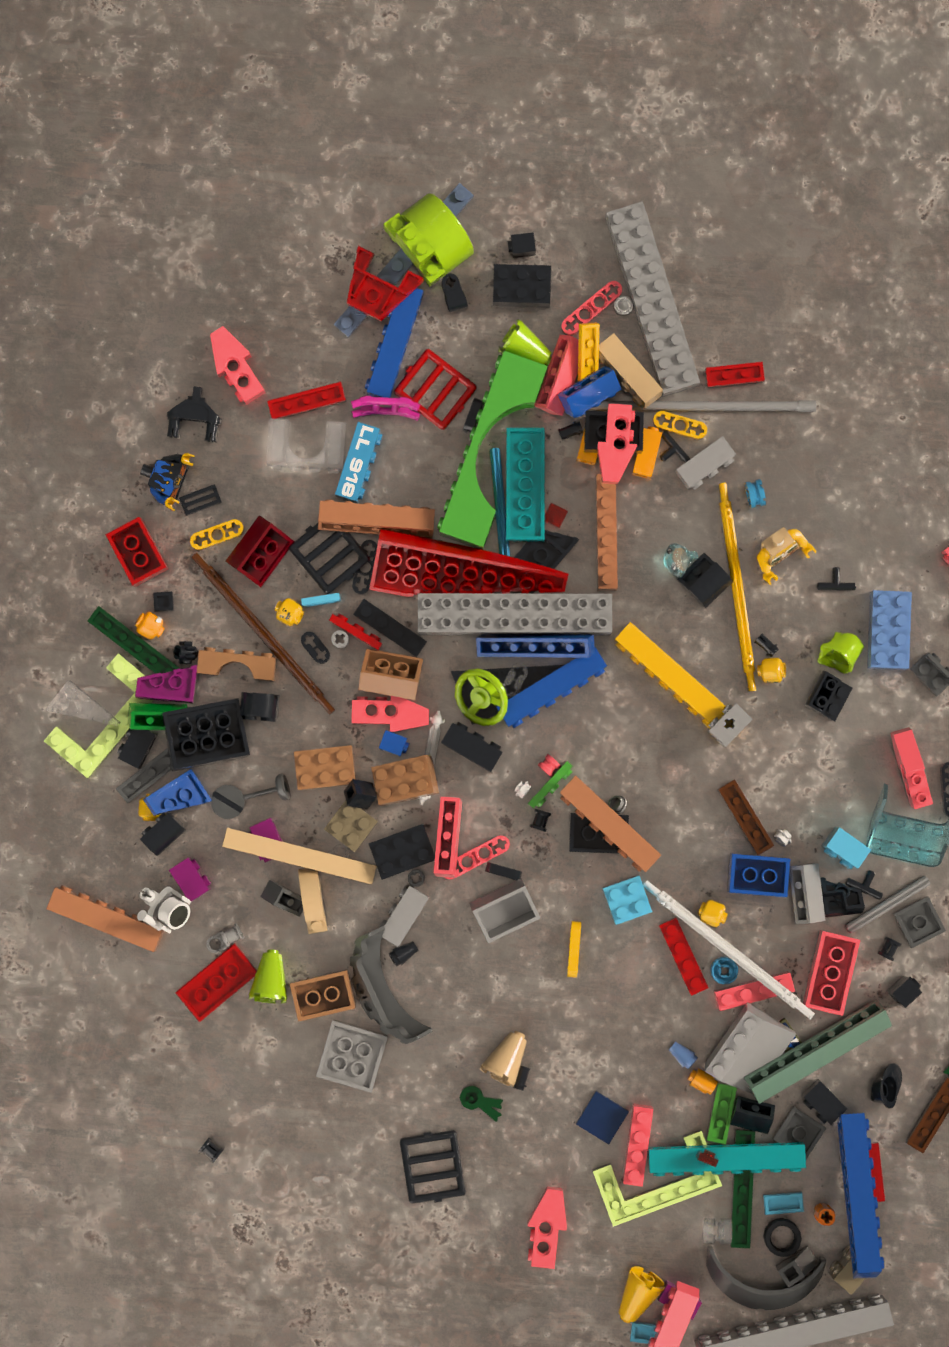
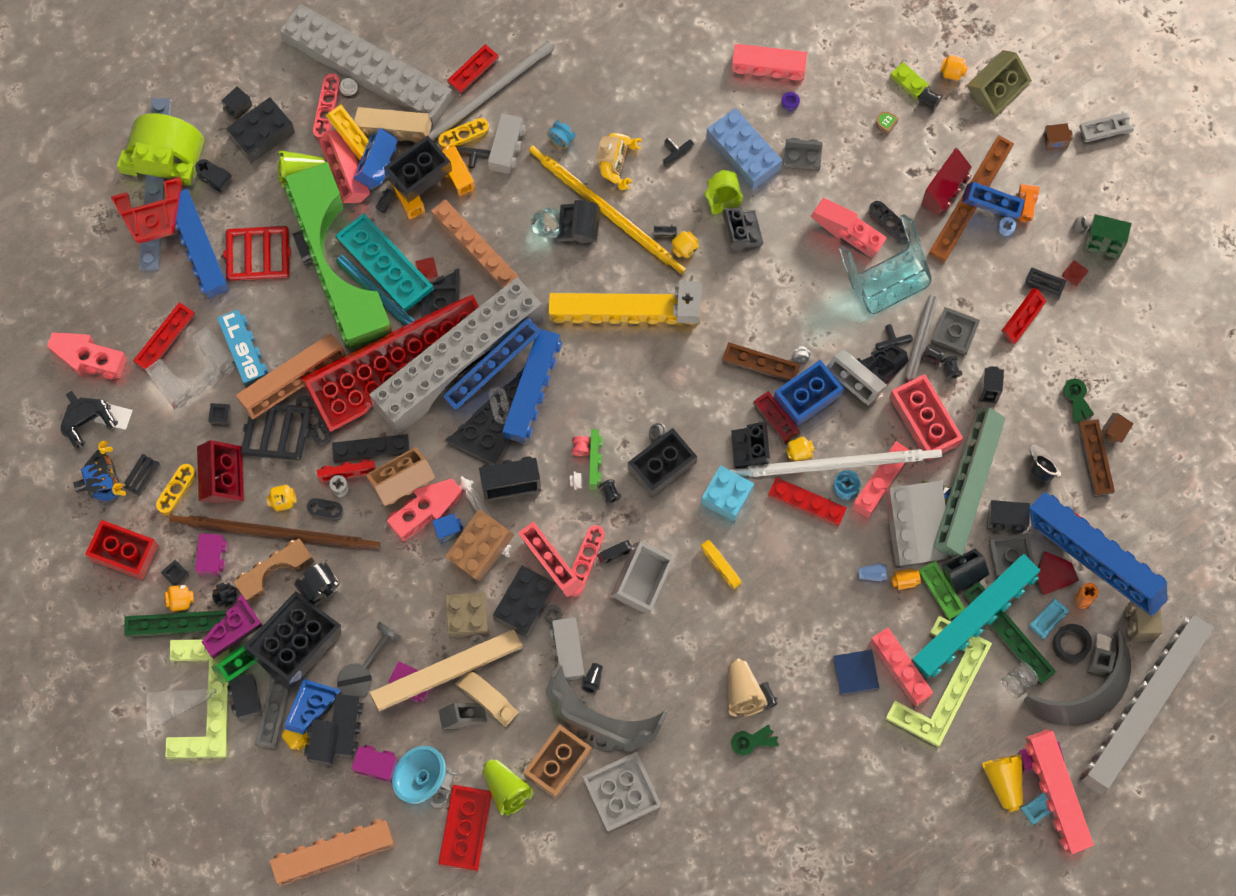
camera: 45 degrees left, 15 degrees down
white piece [137,886,192,934] -> none
medium nougat brick [294,745,356,790] -> none
medium azure tile [301,593,341,607] -> none
black brick [344,779,377,809] -> none
dark pink piece [351,396,420,421] -> none
black bar [400,1130,466,1204] -> none
lime piece [455,669,508,726] -> none
coral brick [527,1186,567,1269] -> none
nougat brick [559,775,661,872] -> none
coral brick [597,404,637,484] -> none
clear red plate [696,1149,719,1167] -> none
medium azure brick [821,827,871,870] -> none
none -> white sticker [95,404,132,430]
none -> magenta brick [195,534,228,577]
none -> black plate [208,403,231,425]
none -> black brick [332,694,364,759]
none -> medium azure dish [392,746,446,804]
none -> black brick [731,422,770,469]
none -> dark red plate [753,391,800,444]
none -> black bush [921,344,945,367]
none -> dark red slope [1037,551,1079,595]

